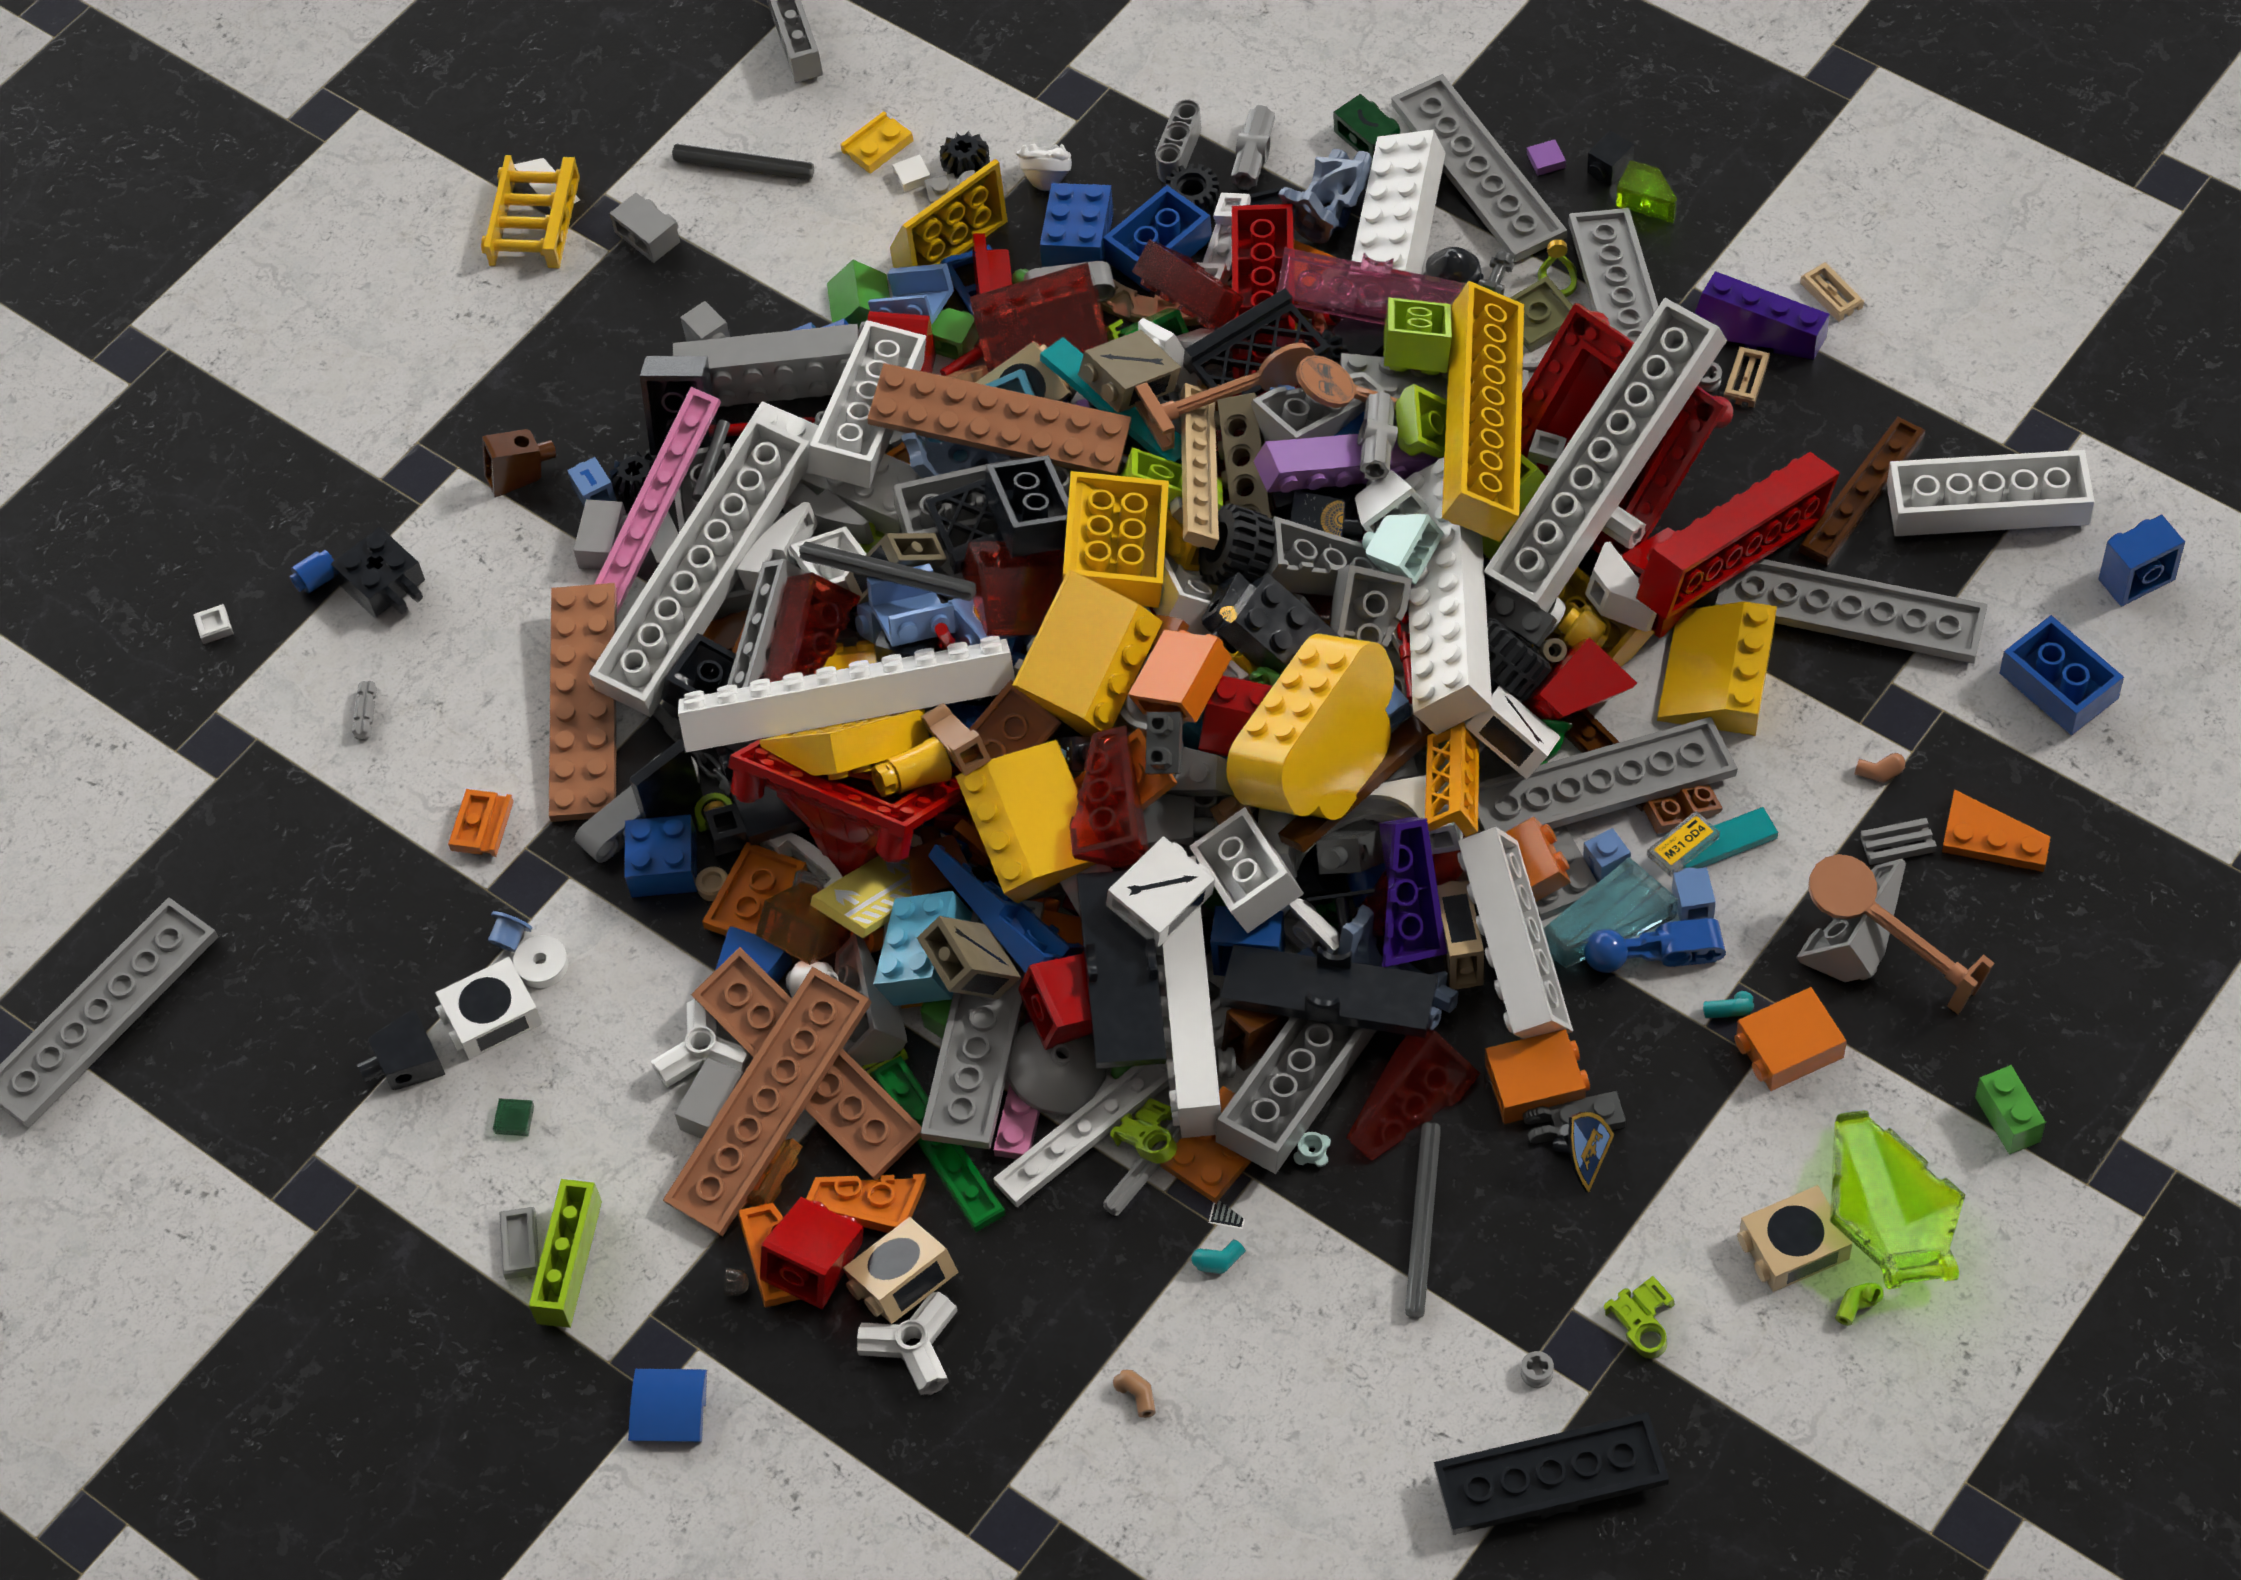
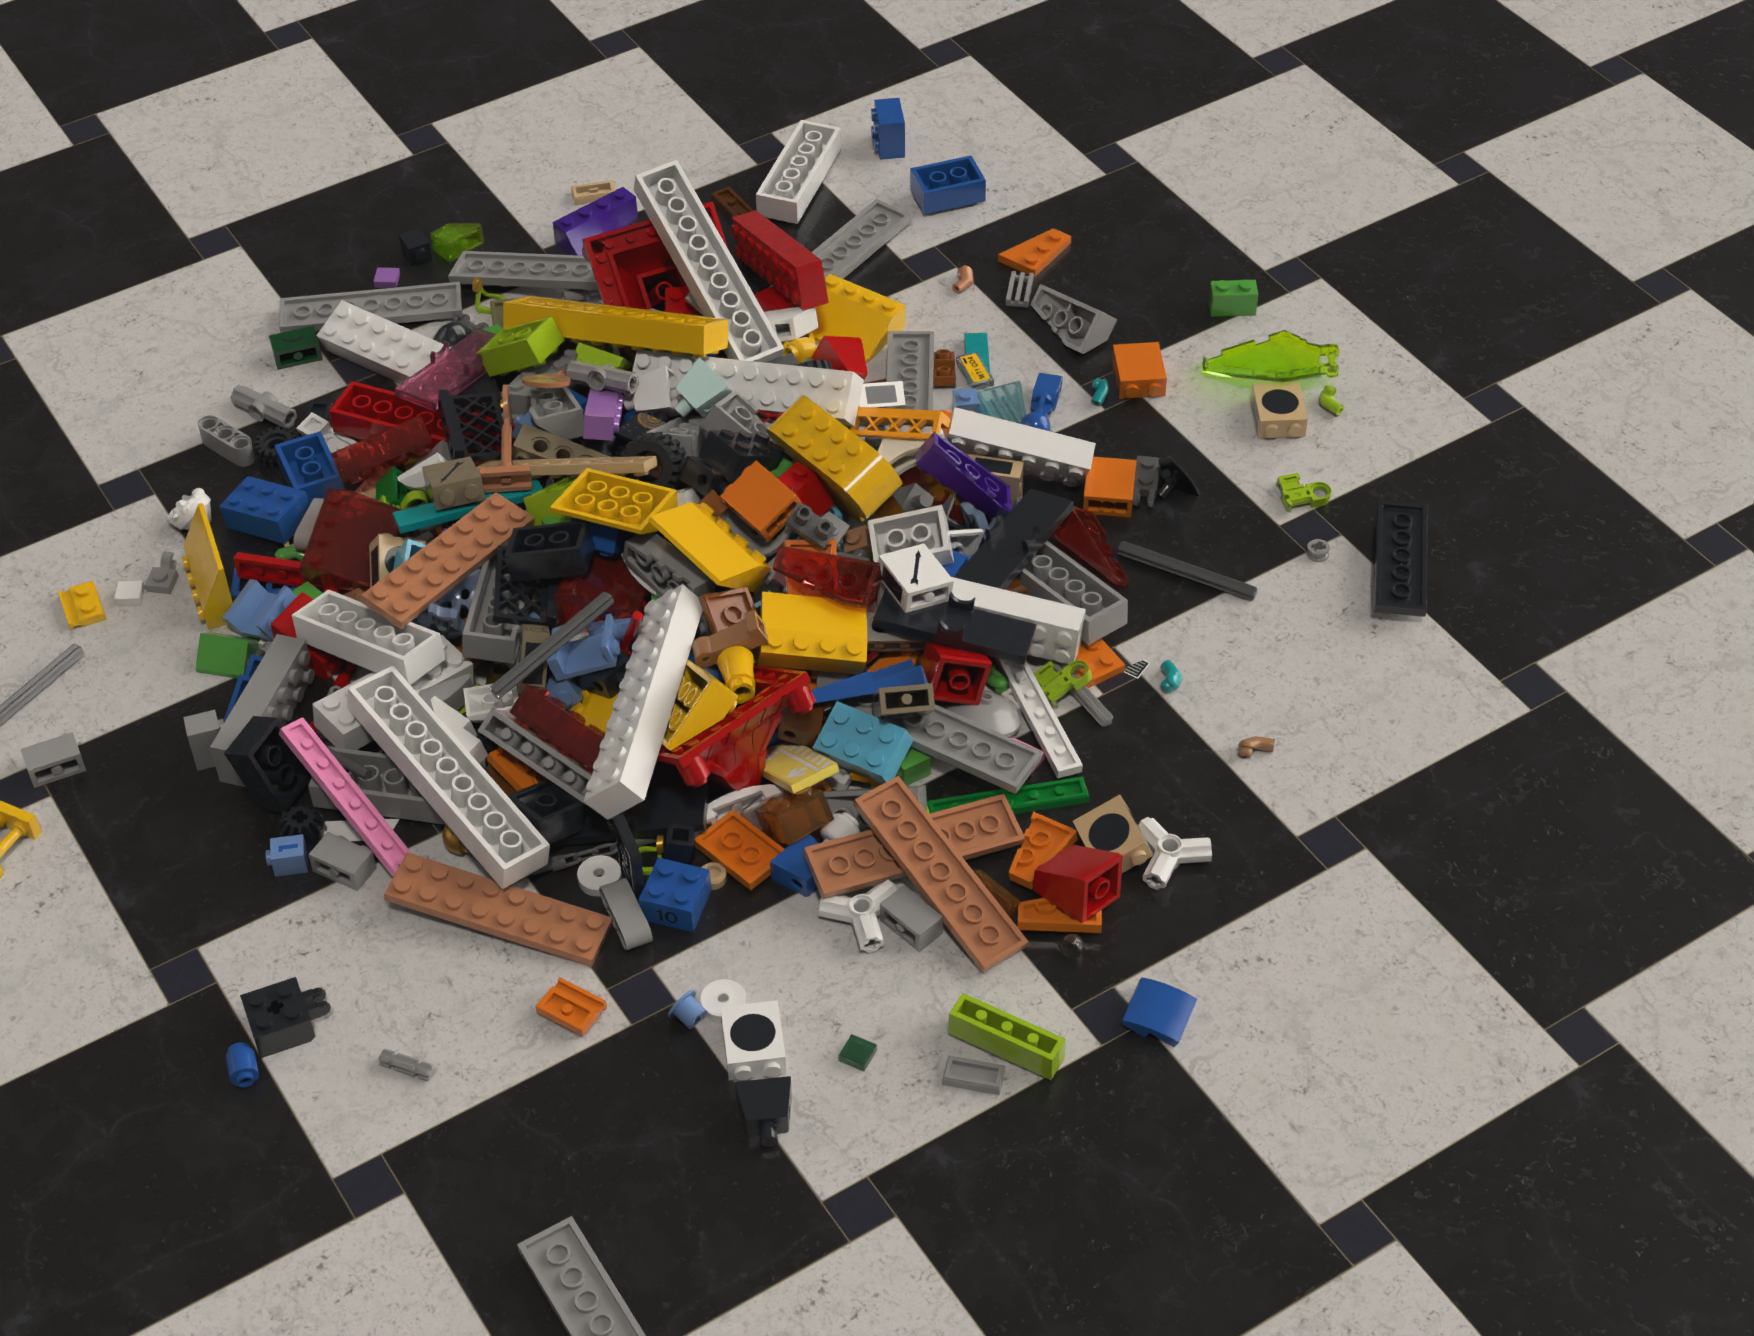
camera: 75 degrees left, 10 degrees down
white tile [193,604,234,644] -> none
reddish brown torso [482,429,556,497] -> none
black gear [940,130,990,178] -> none
sand blue hips [1278,149,1373,243] -> none
medium blue brick [1672,867,1716,921] -> none
nougat piece [1808,854,1995,1014] -> none

